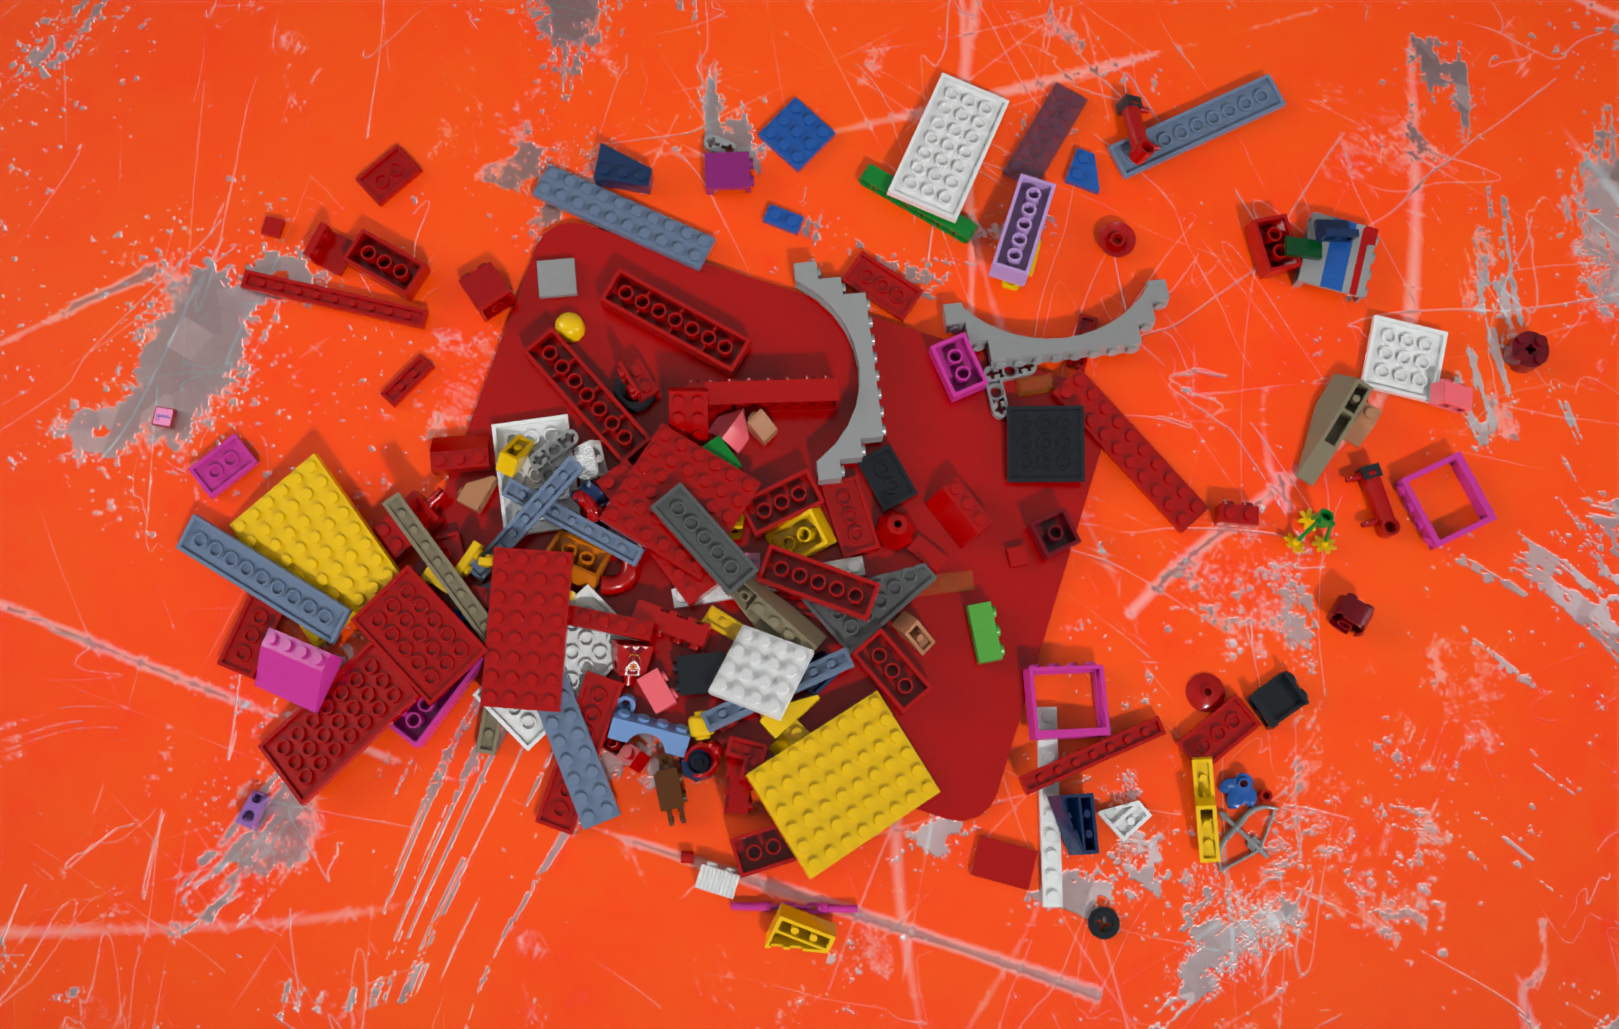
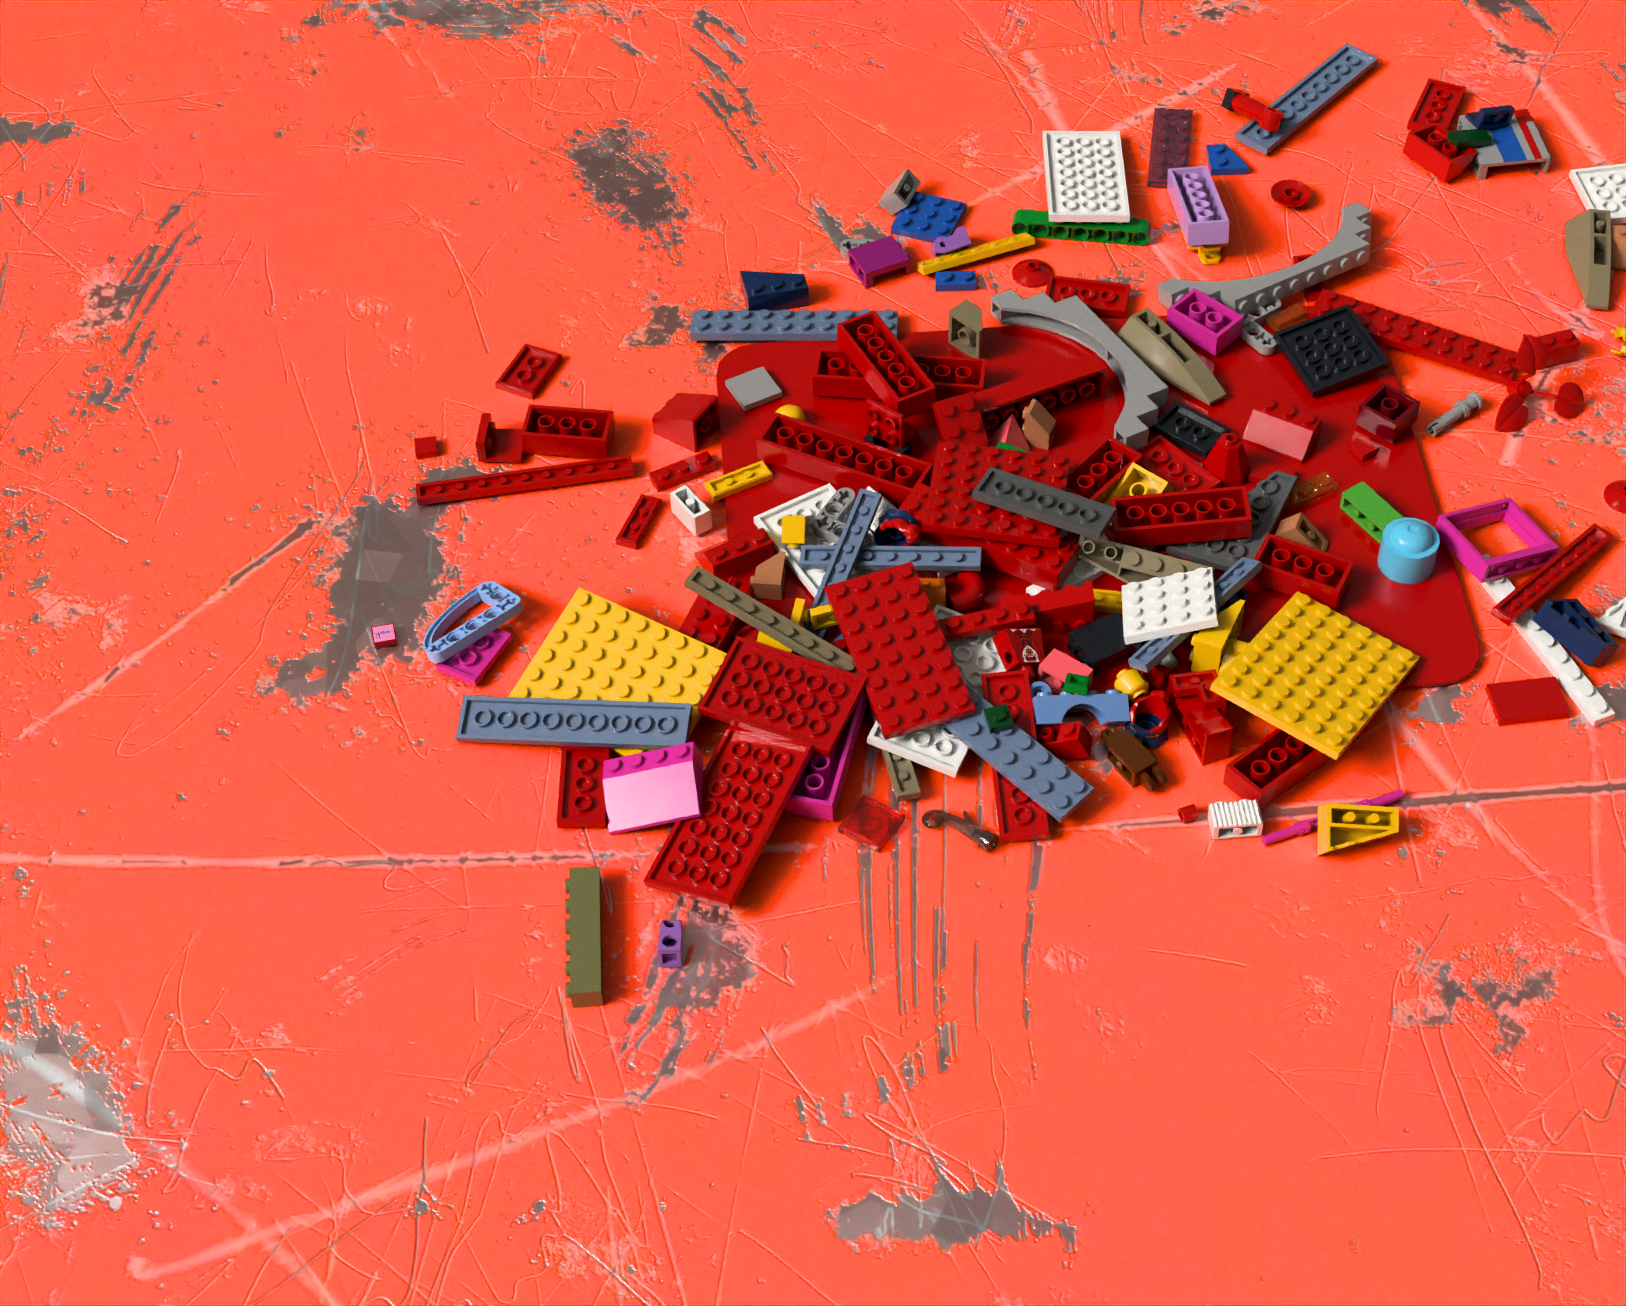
camera: 15 degrees left, 30 degrees down
none -> light blue beam [423,581,524,663]
none -> olive brick [565,867,603,1008]
none -> red plate [649,451,717,493]
none -> white brick [670,485,713,536]
none -> yellow tile [704,460,773,502]
none -> red brick [837,310,936,419]
none -> clear red tile [838,794,905,853]
none -> light grey slope [878,168,921,216]
none -> yellow tile [916,232,1035,275]
none -> clear smoke plant [922,810,999,853]
none -> medium lavender leg [931,225,972,257]
none -> dark tan slope [948,299,982,358]
none -> dark green plate [983,704,1014,734]
none -> red dish [1012,259,1053,288]
none -> green tile [1063,673,1091,696]
none -> dark tan wedge [1116,308,1226,406]
none -> medium azure piece [1378,517,1440,584]
none -> red plate [1407,78,1466,130]
none -> light grey pin [1426,392,1483,437]
none -> red plant [1495,334,1585,431]

